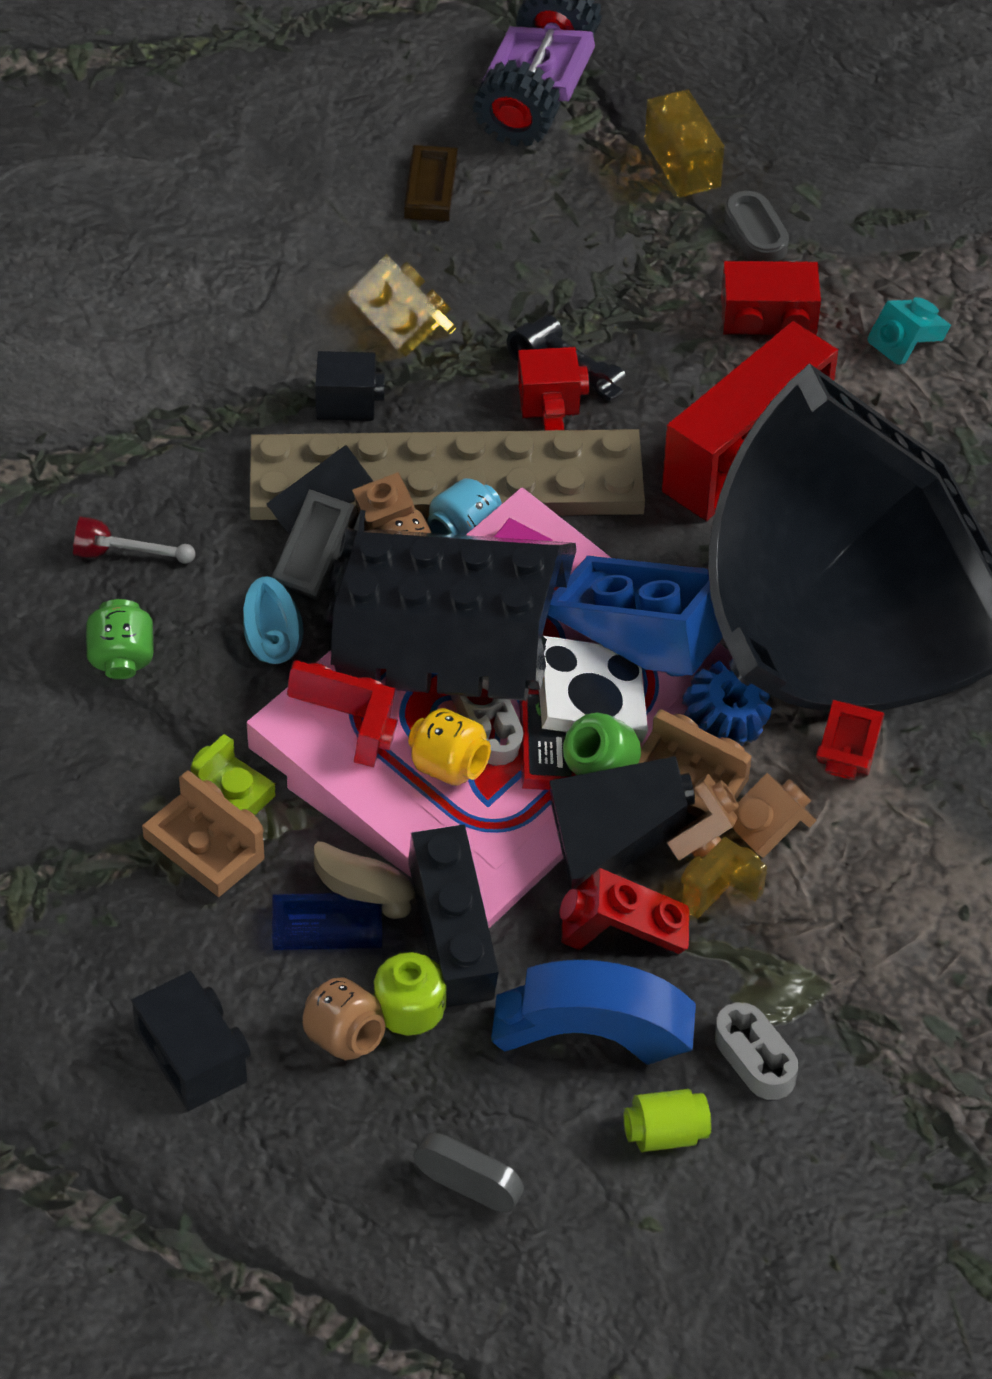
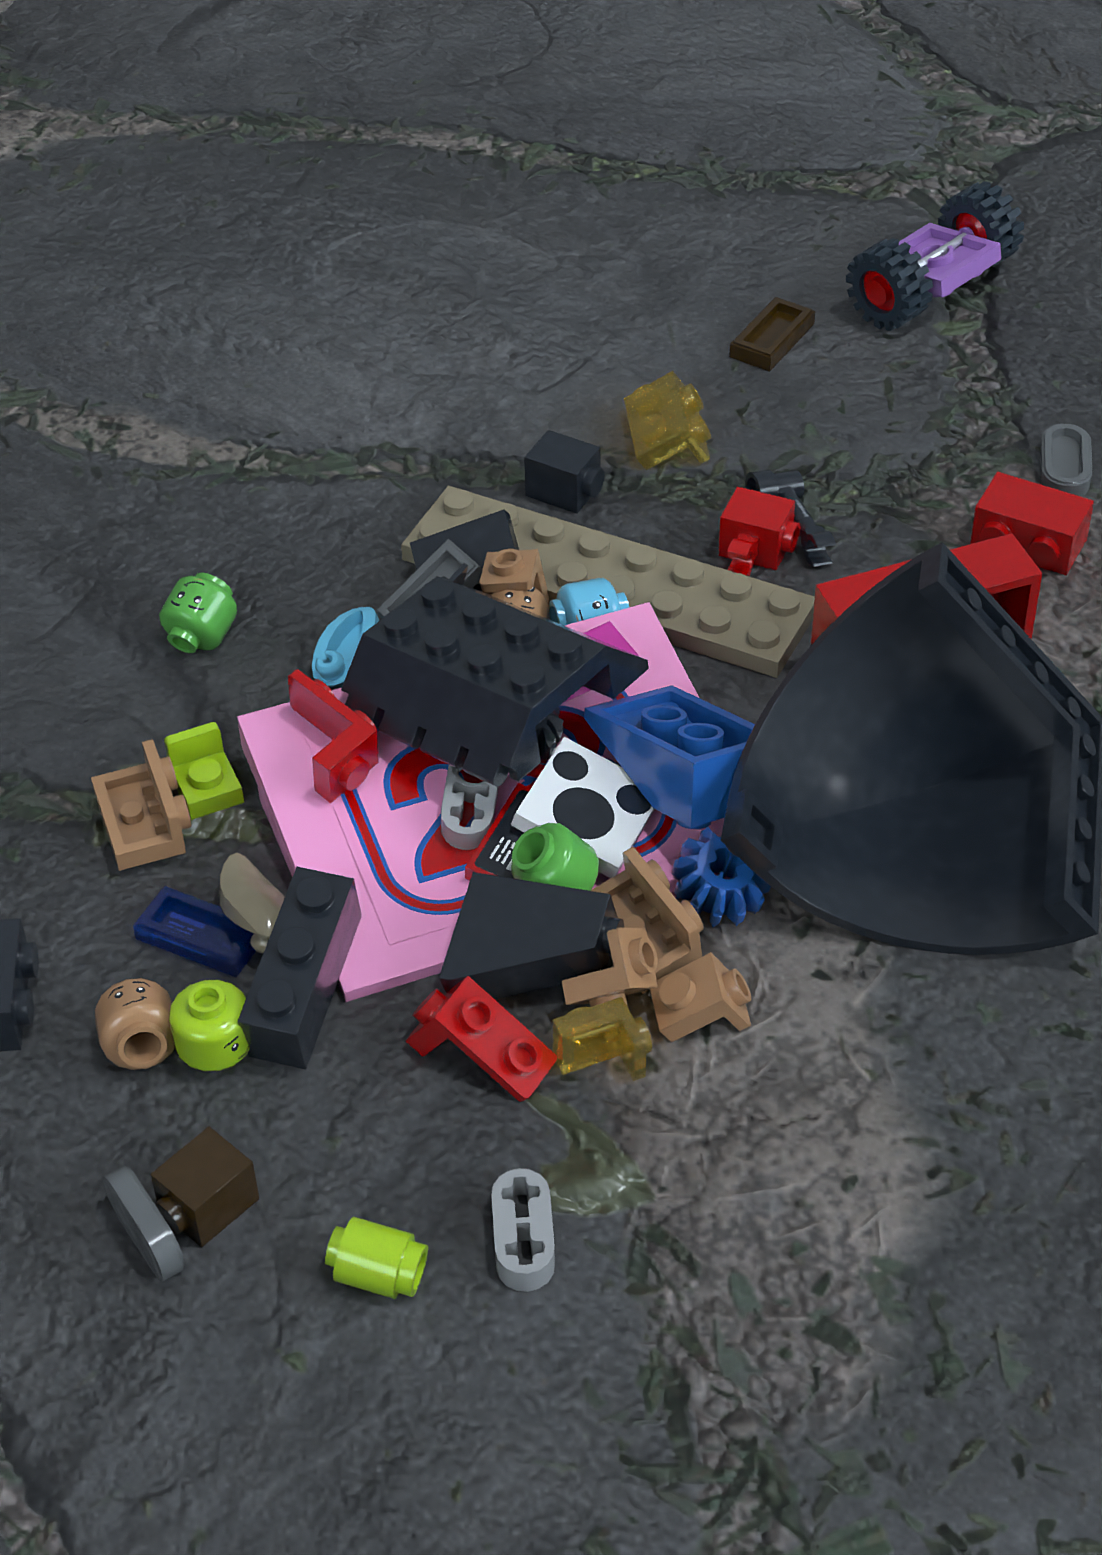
camera: 30 degrees right, 5 degrees down
hinge [73,516,195,564] -> none
yellow head [408,708,491,786] -> none
blue arch [491,960,696,1065] -> none
clear yellow brick [644,89,725,198] -> none
red bracket [816,700,884,780] -> none
none -> dark brown brick [150,1126,259,1247]

